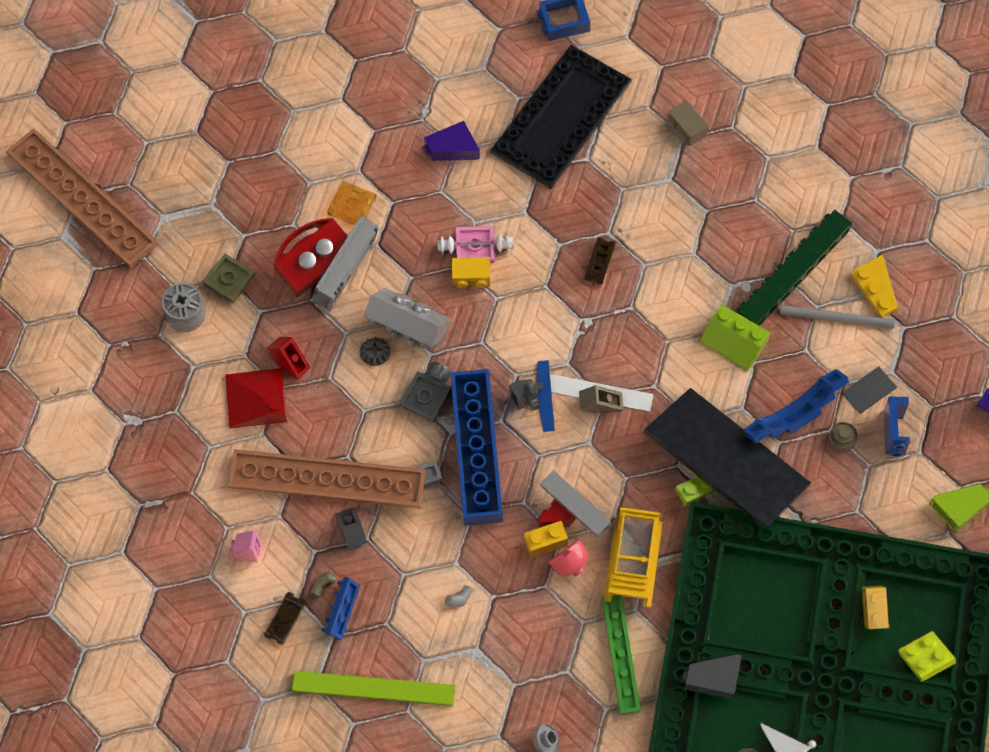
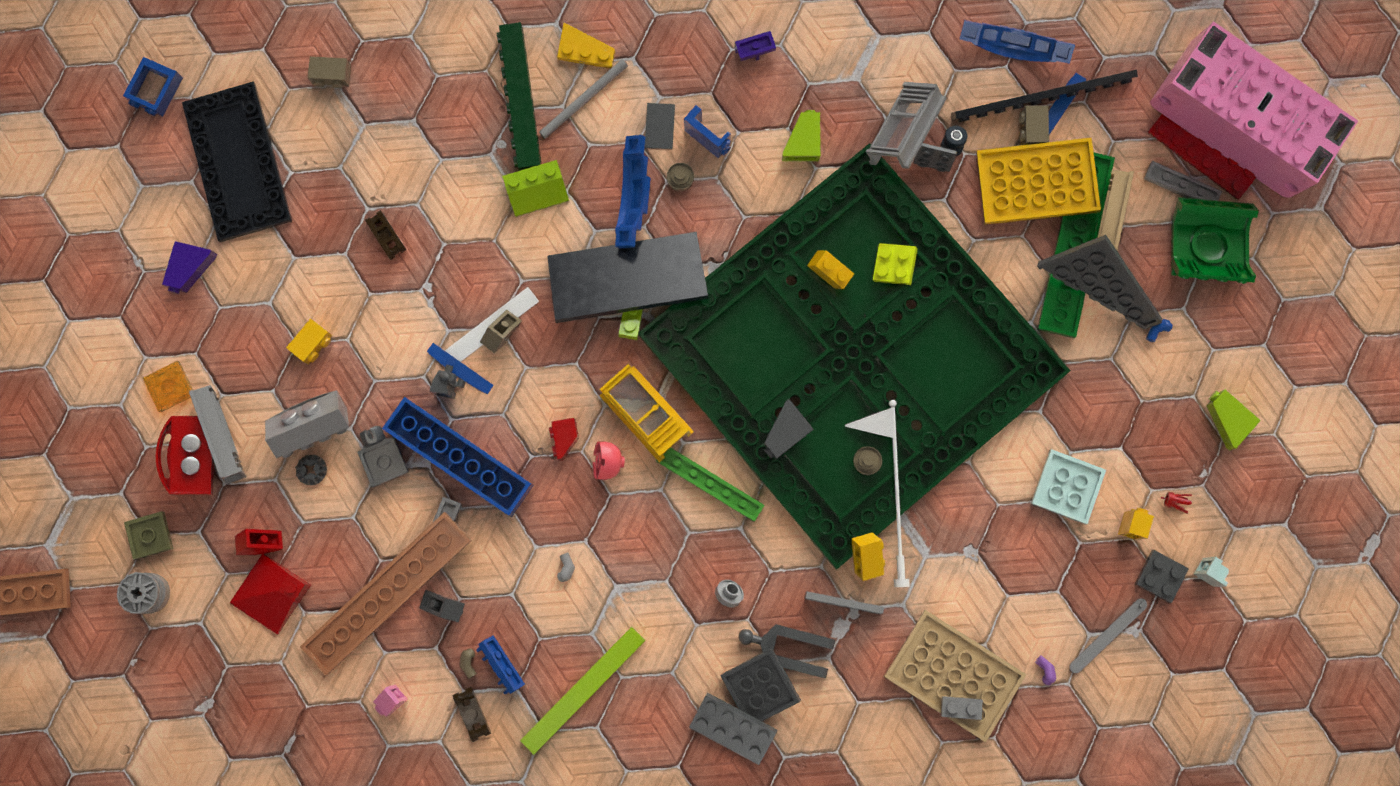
camera: 50 degrees left, 15 degrees up
bright pink plate [438,226,513,263] -> none
yellow brick [524,521,568,558] -> none
light grey tile [540,470,611,537] -> none

